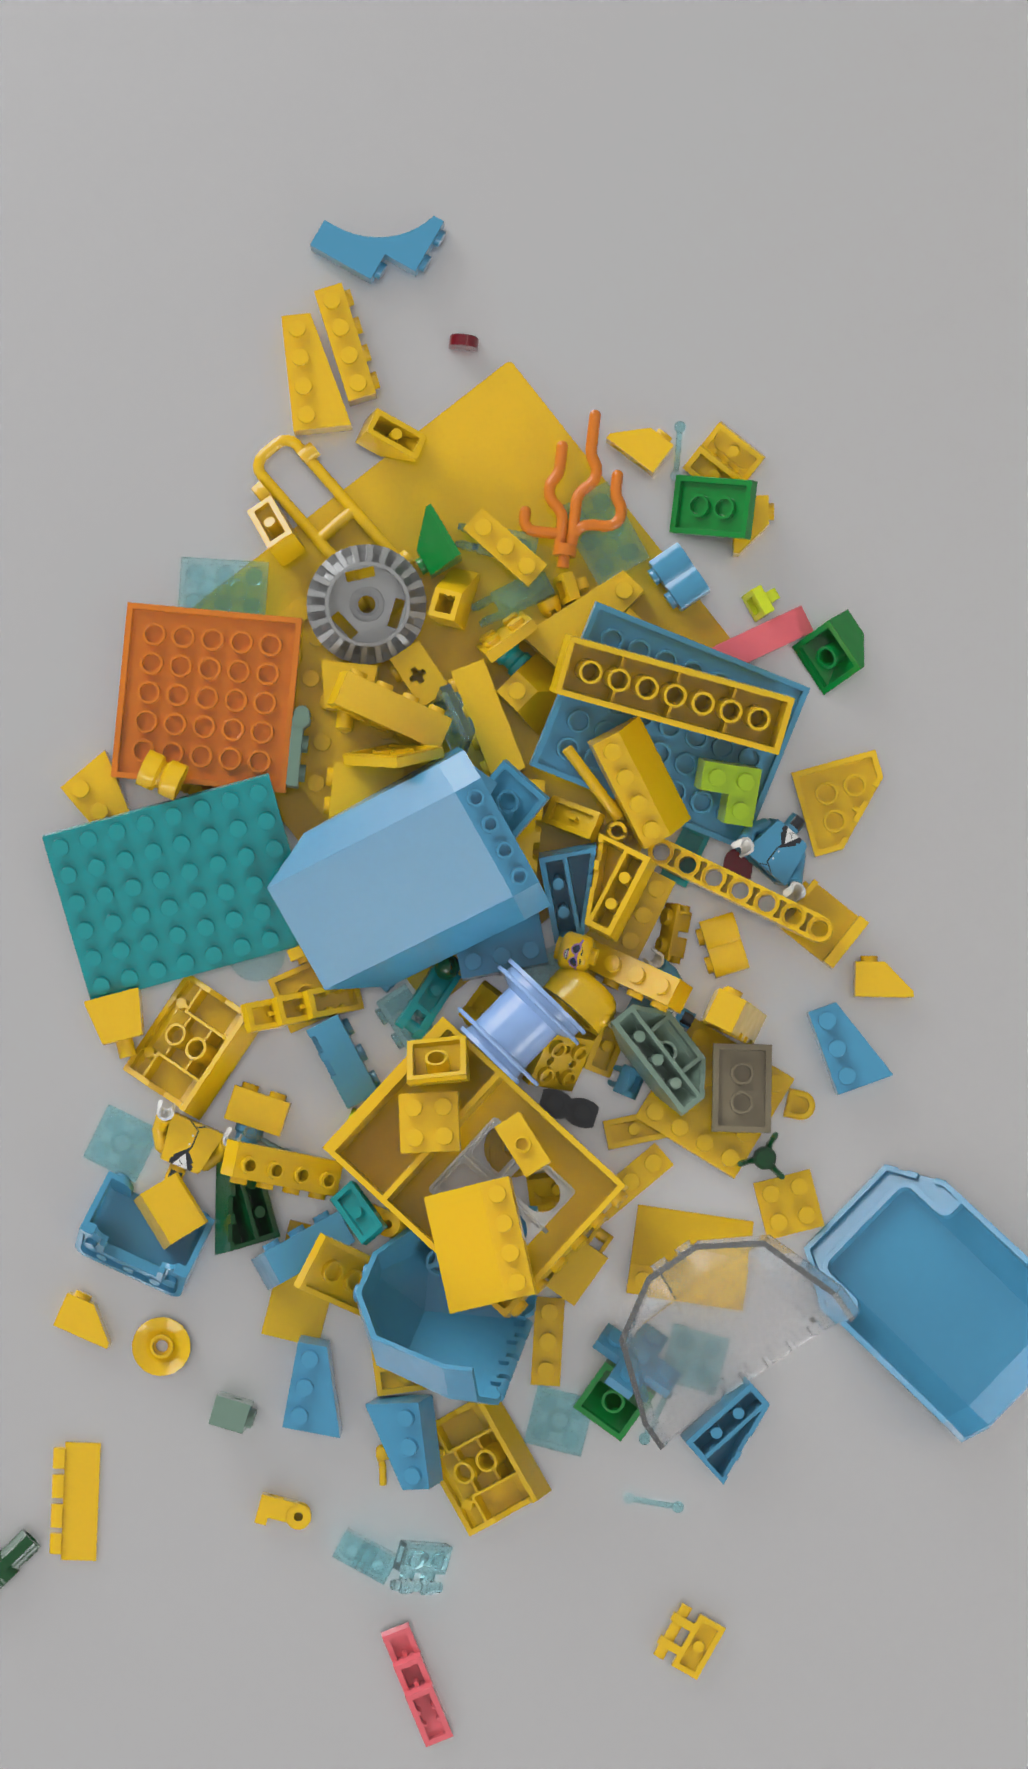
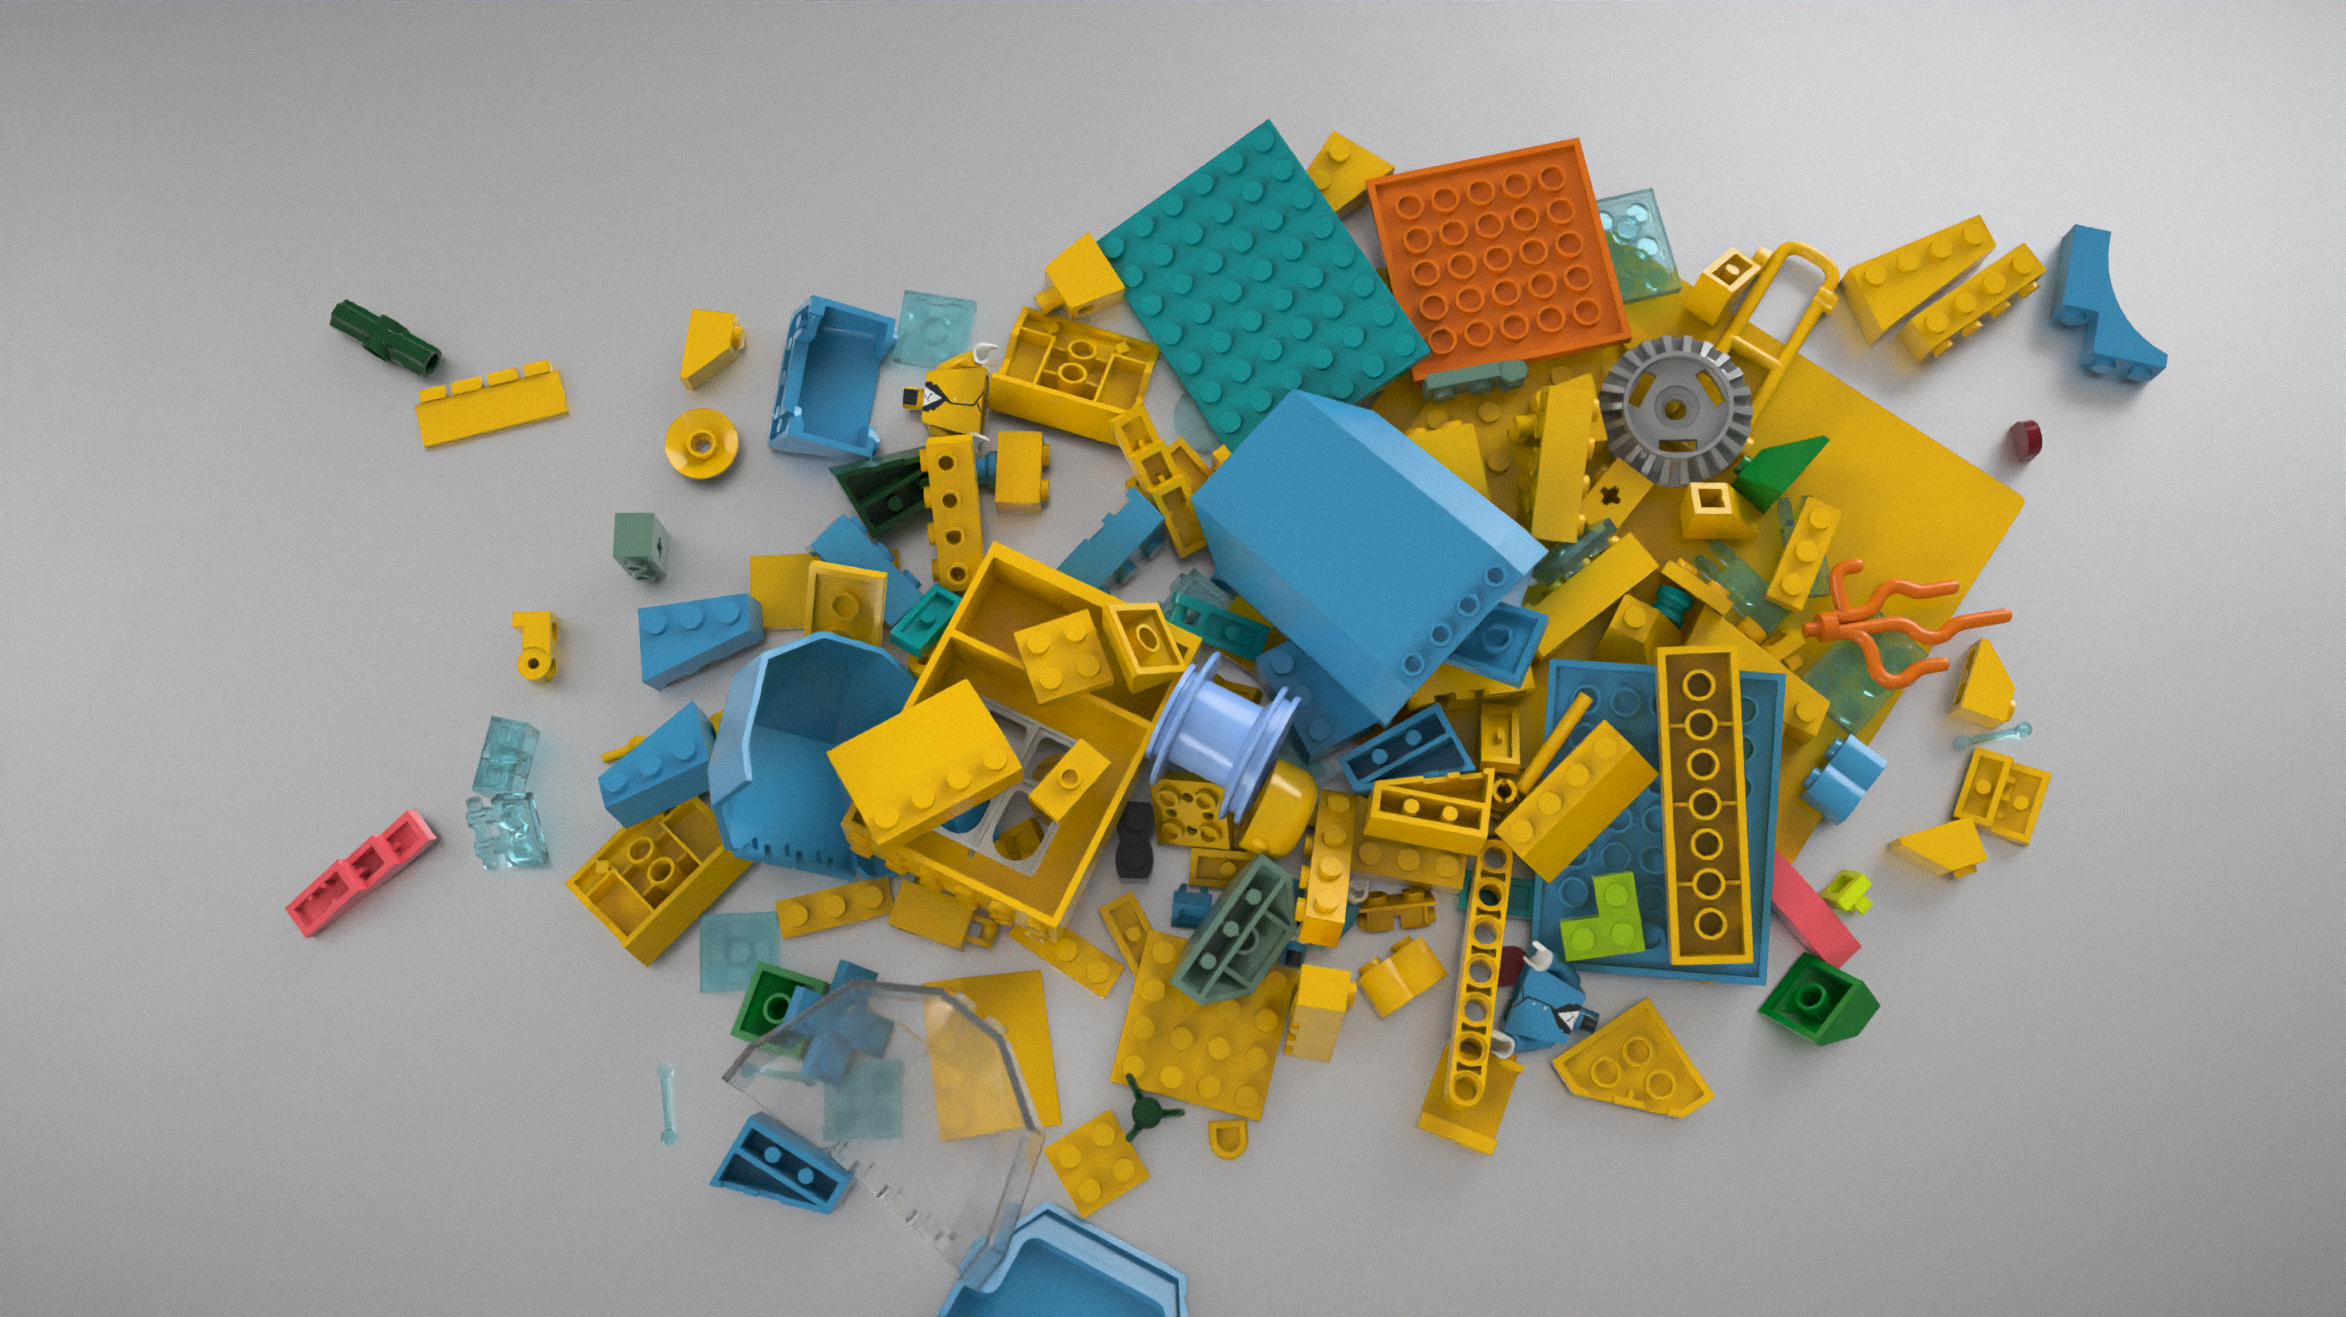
camera: 70 degrees right, 10 degrees down
yellow slope [133,1172,208,1250] -> none
yellow wheel [135,750,189,801] -> none
clear light blue hinge [243,1127,291,1151] -> none
yellow tile [343,743,444,768] -> none
yellow slope [355,408,427,462] -> none
dark green hinge [435,956,460,980] -> none
yellow head [553,932,599,971] -> none
yellow plate [653,1603,726,1680] -> none
green plate [669,475,758,540] -> none
dark tan plate [711,1043,772,1133] -> none
dark azure wedge [806,1002,893,1095] -> none
yellow slope [853,956,914,998] -> none

